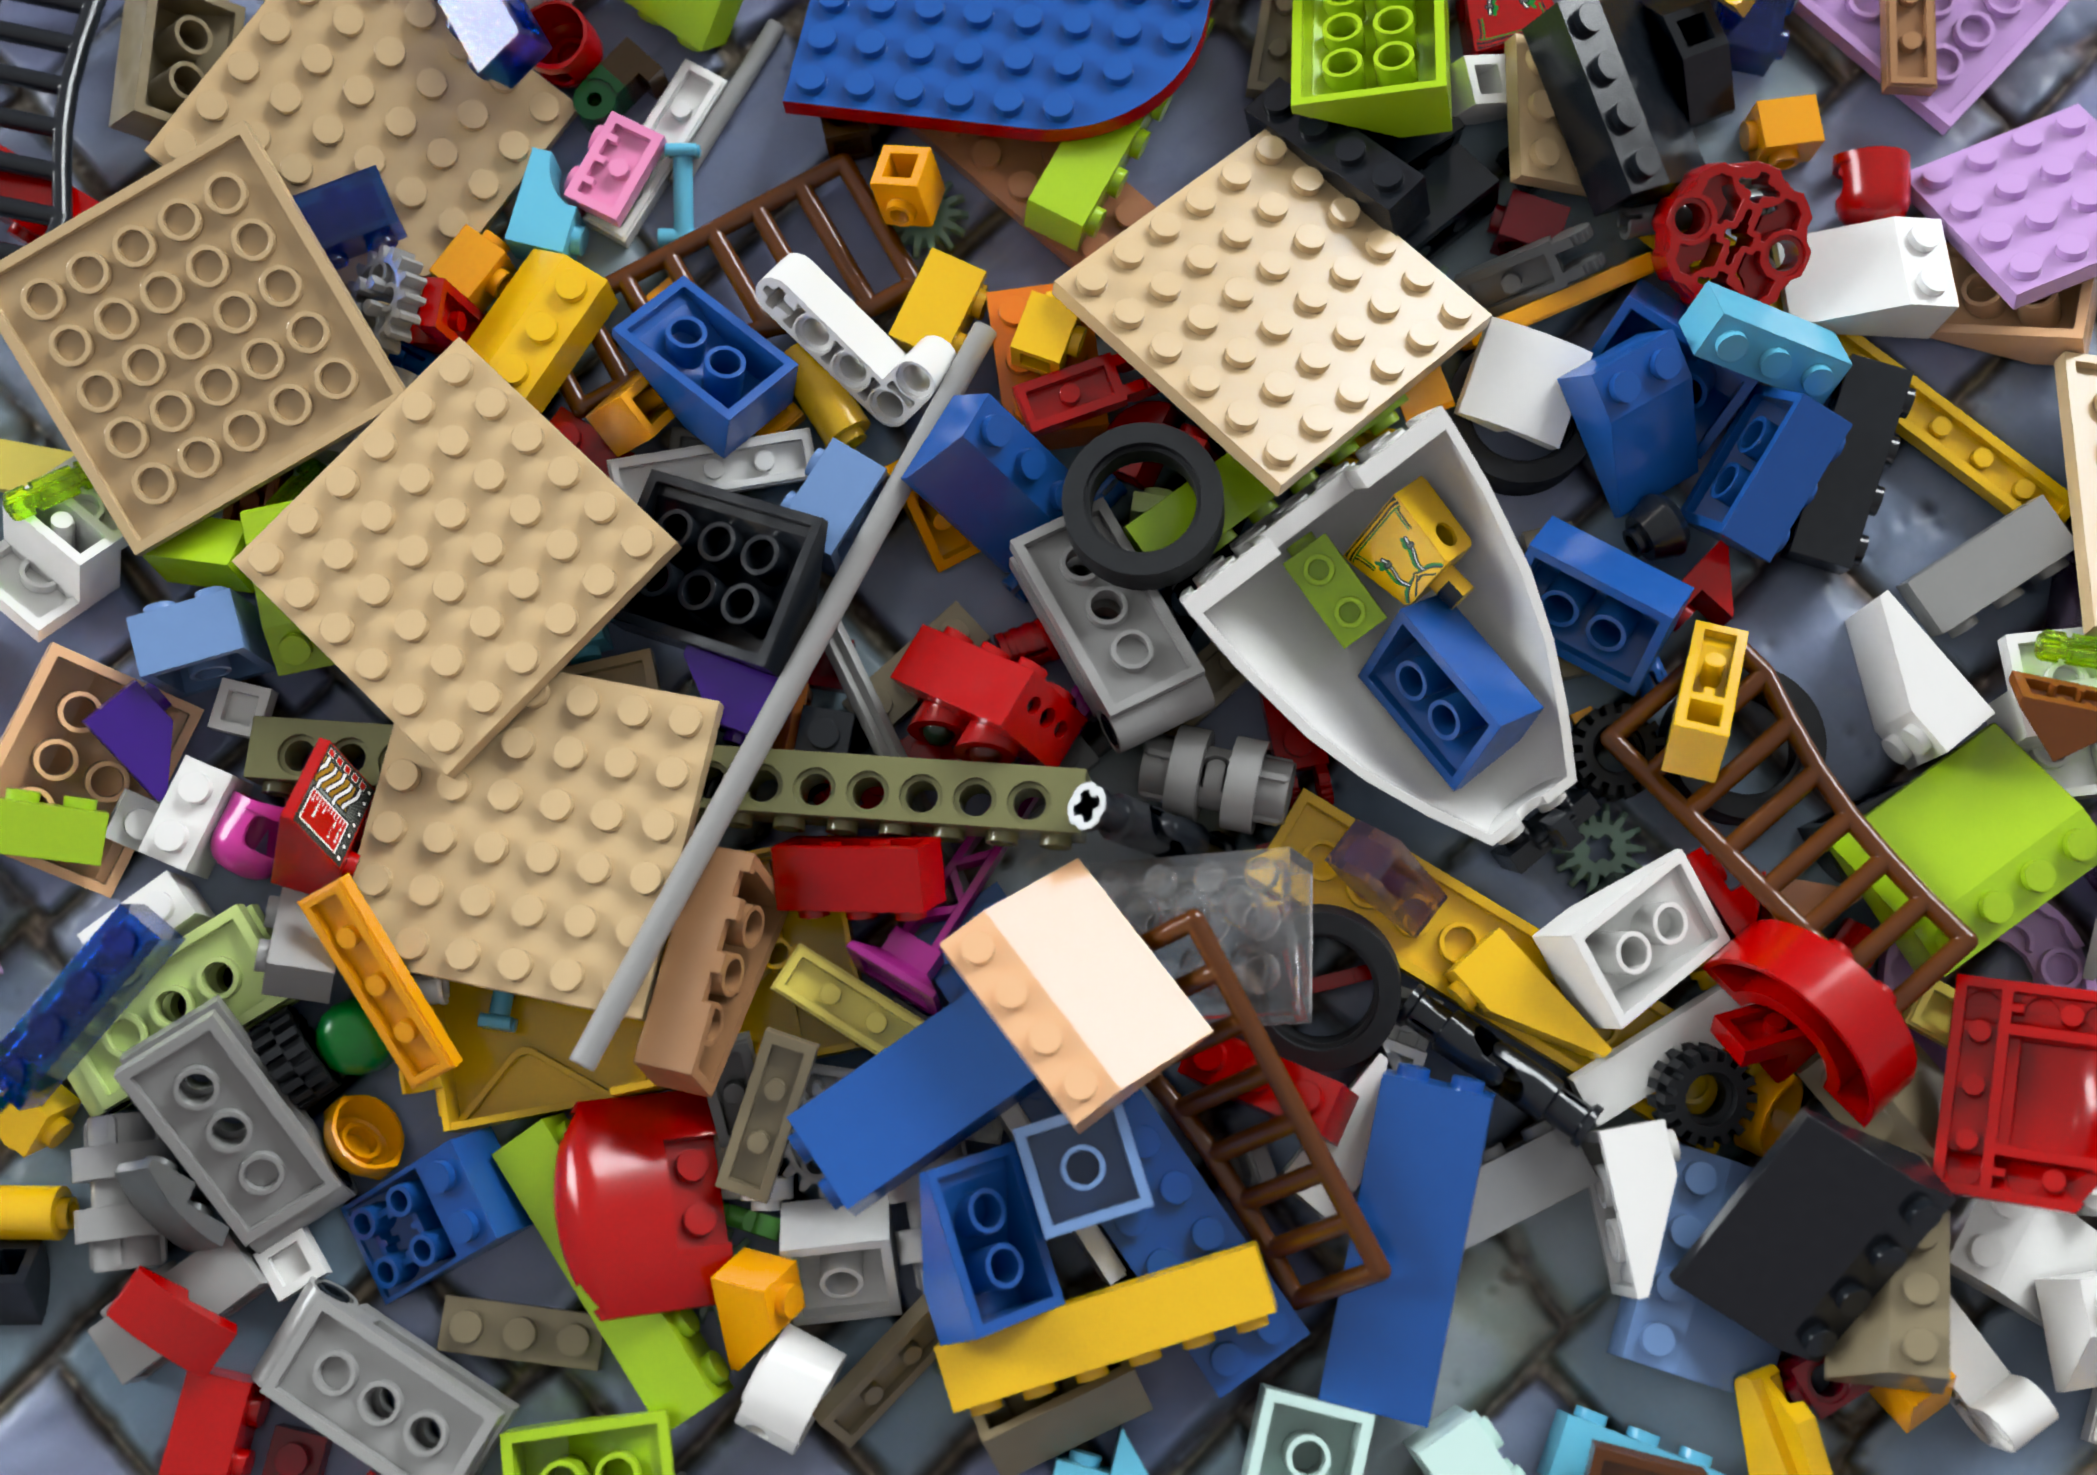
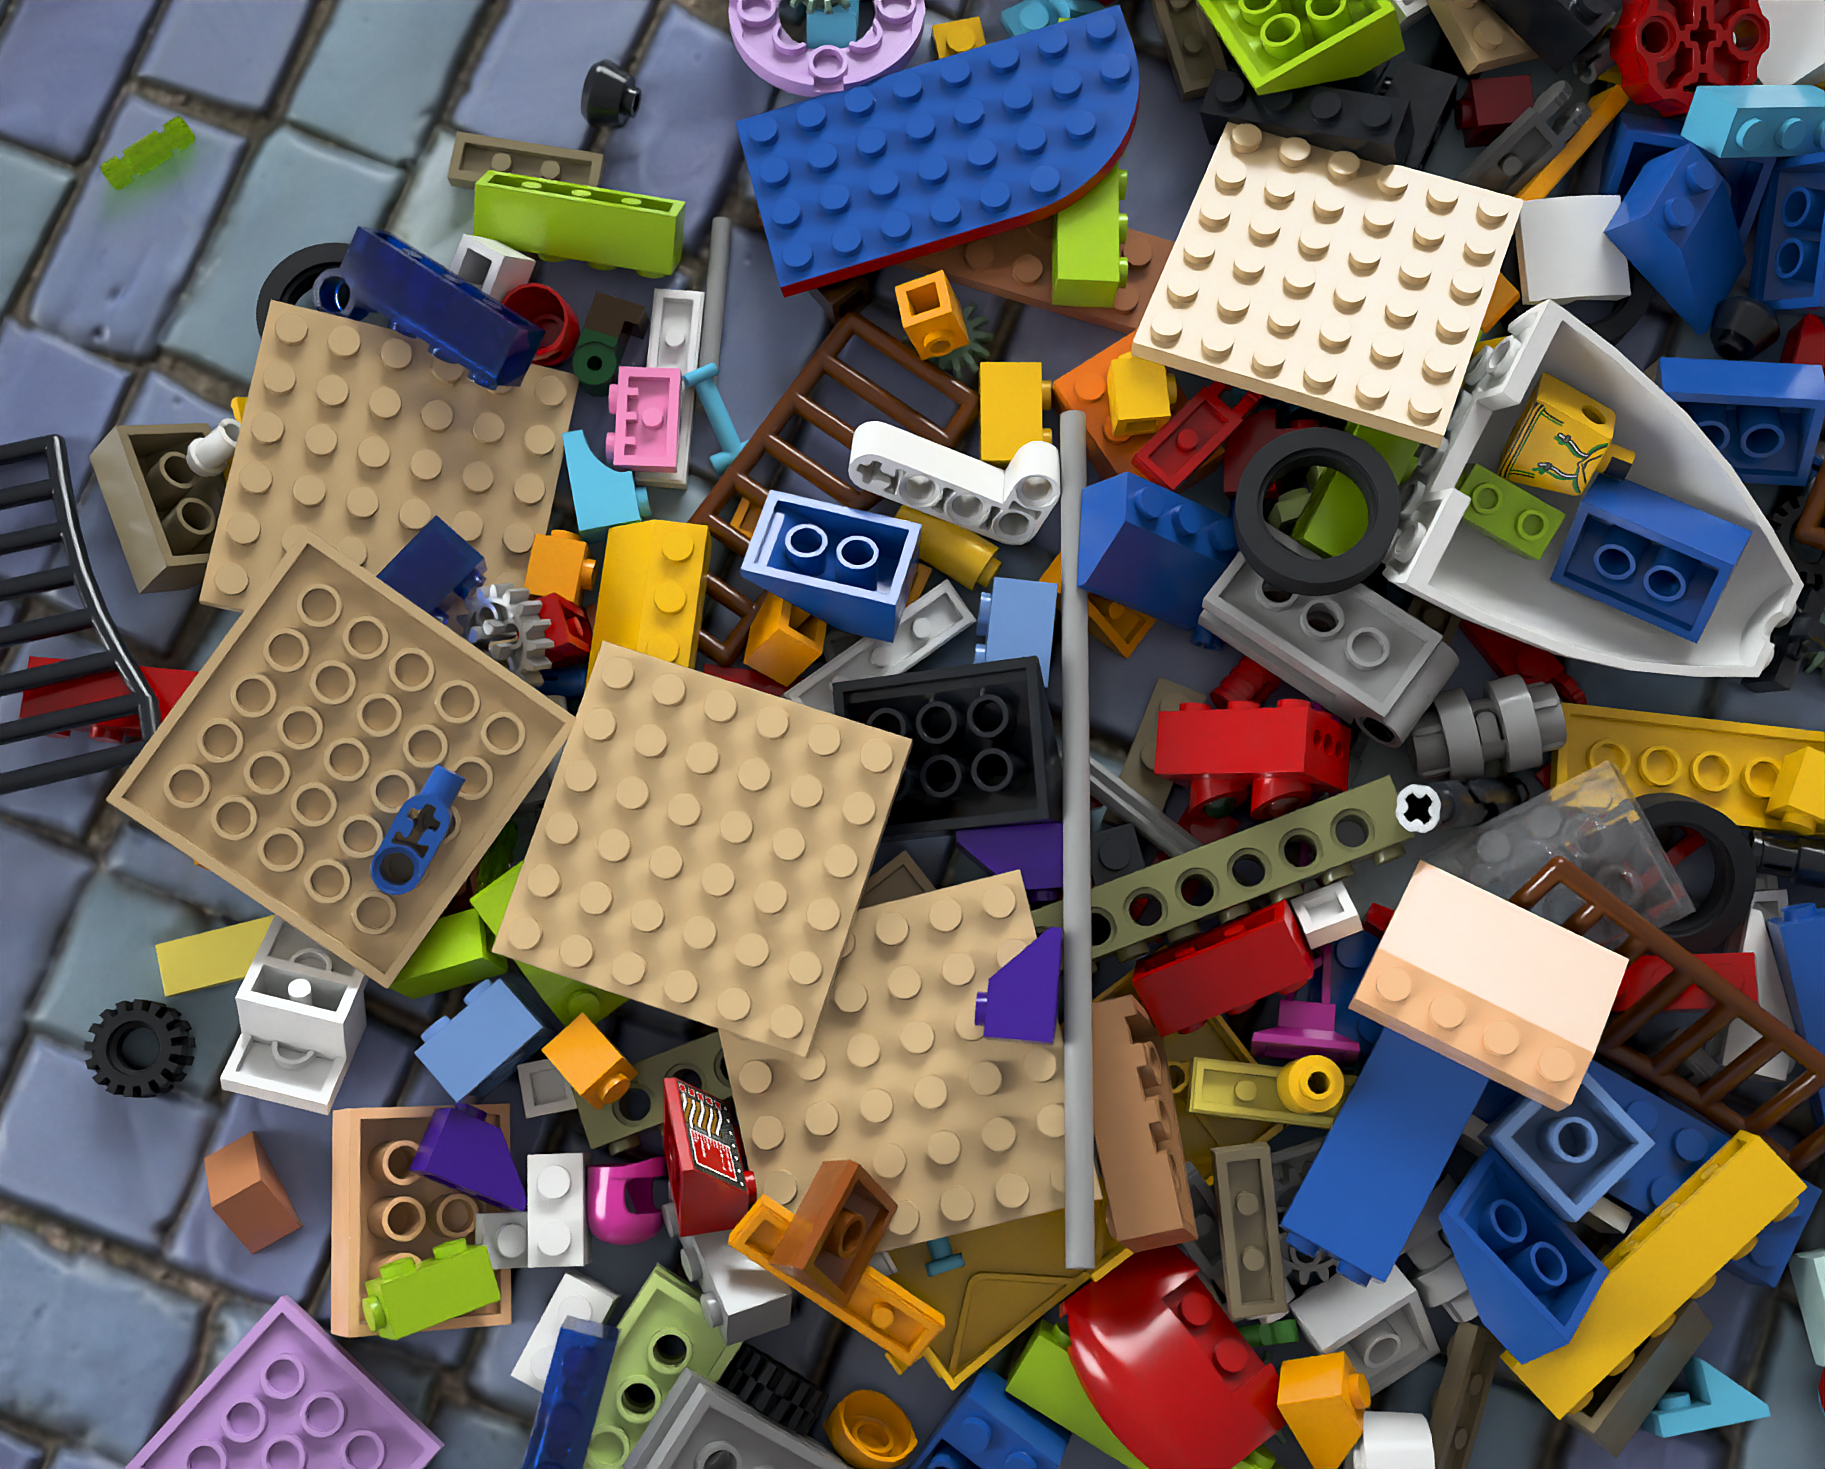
camera: 30 degrees left, 0 degrees up
clear neon green axle [2,461,94,521] -> none
green helmet [315,997,394,1076] -> none
slope [1325,819,1448,938] -> none
none -> white pin [186,418,241,477]
none -> blue piece [370,764,466,895]
none -> light orange brick [541,1012,639,1111]
none -> dark orange slope [768,1160,898,1309]
none -> dark purple slope [975,927,1064,1046]
none -> yellow brick [1277,1055,1344,1114]
none -> white plate [1290,880,1363,949]

